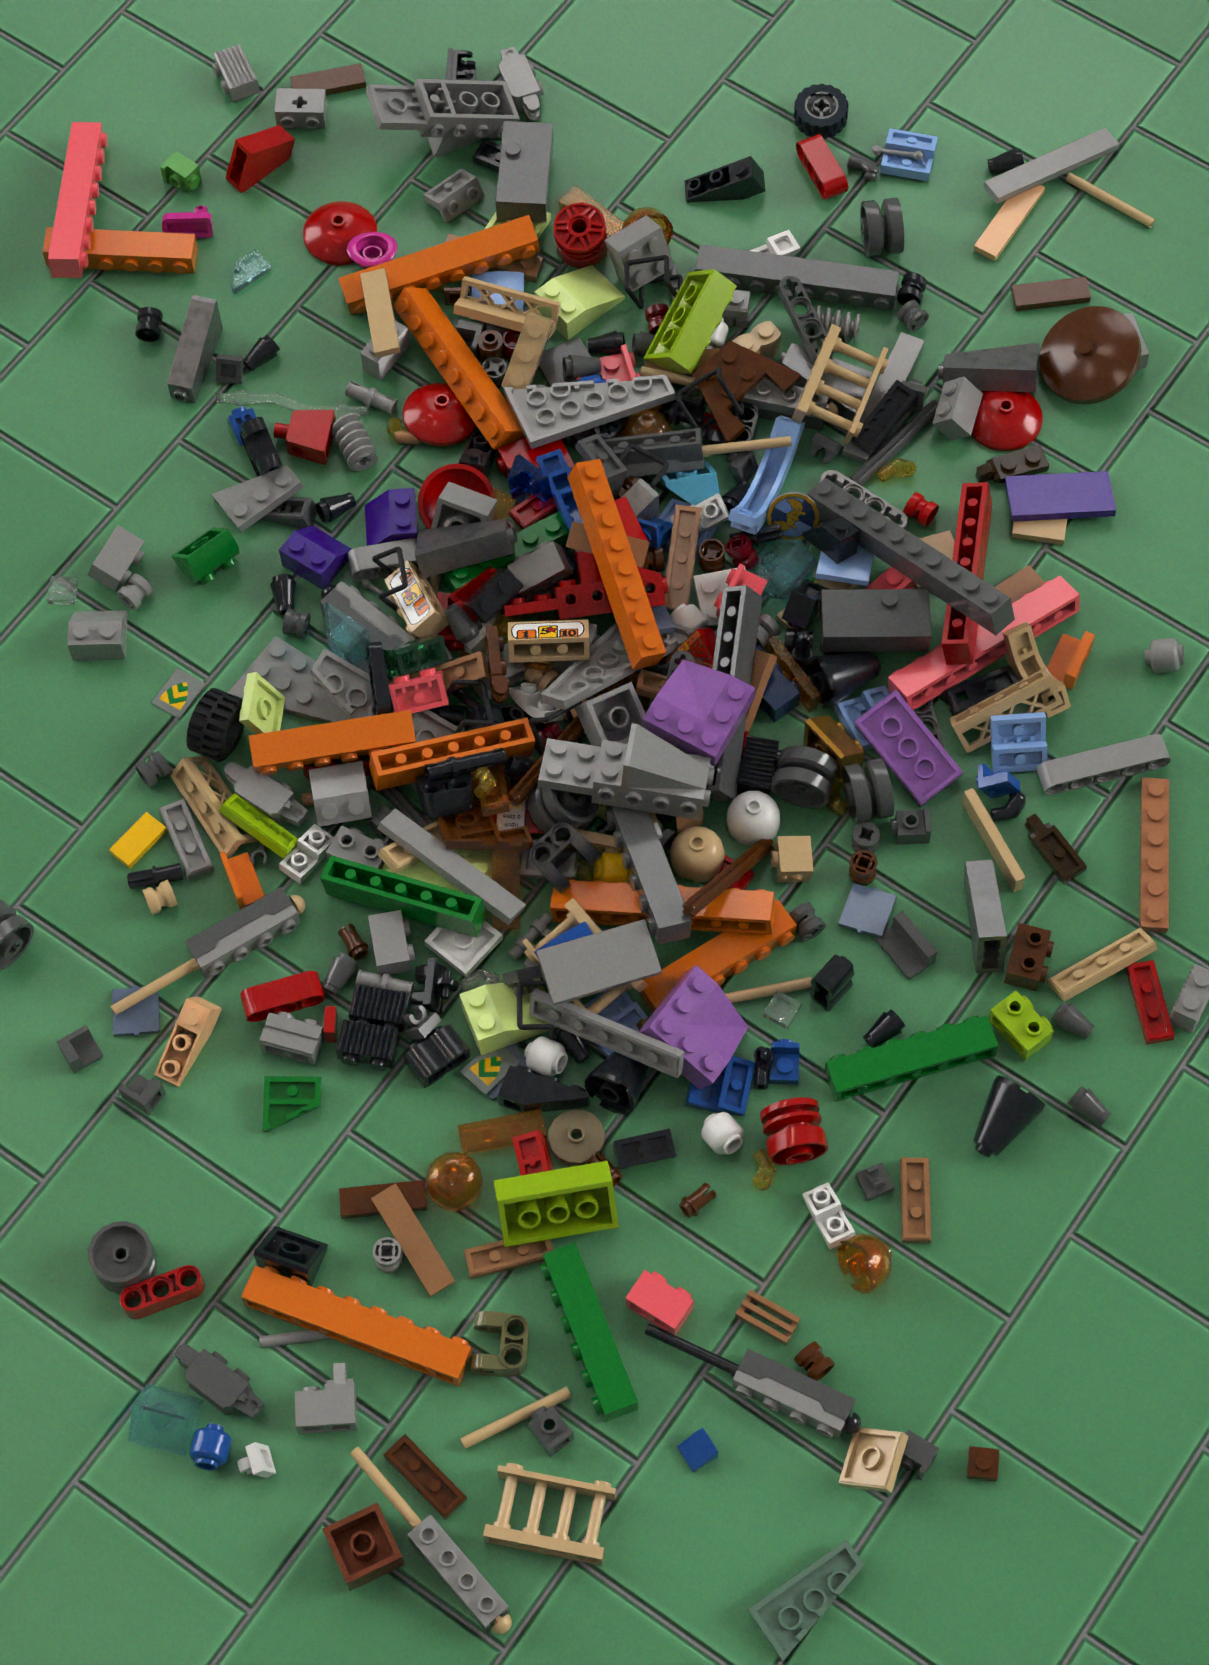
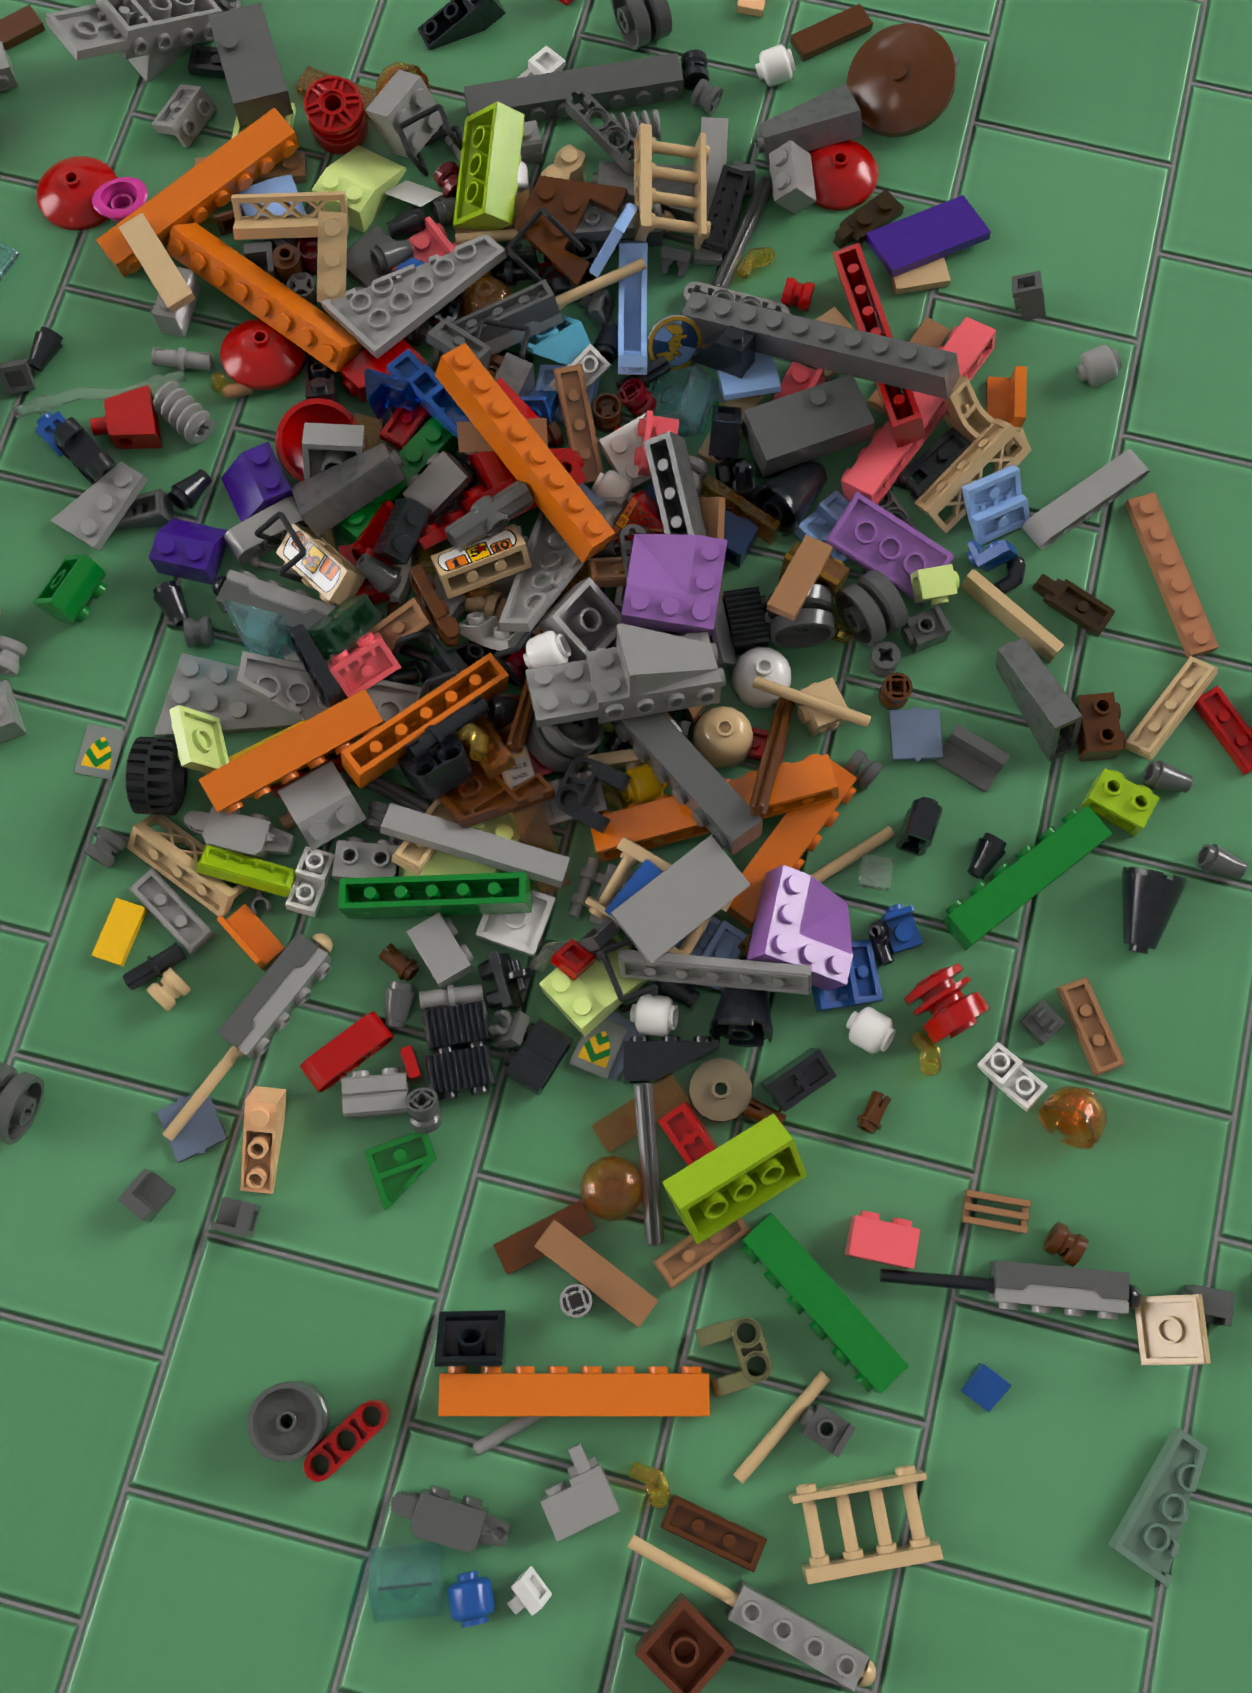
camera: 25 degrees left, 10 degrees up
none -> white sticker [385,181,444,207]
none -> dark grey wheel [405,1087,443,1133]
none -> dark grey piece [444,480,534,552]
none -> white head [523,630,571,669]
none -> red tile [550,938,596,981]
none -> light blue tile [589,202,638,278]
none -> clear yellow arm [629,1461,670,1508]
none -> dark grey axle [634,1083,664,1246]
none -> tan bar [752,676,871,728]
none -> white head [755,44,796,87]
none -> medium nougat tile [766,535,833,621]
none -> yellowish green brick [910,564,960,606]
none -> dark grey brick [1012,271,1046,320]

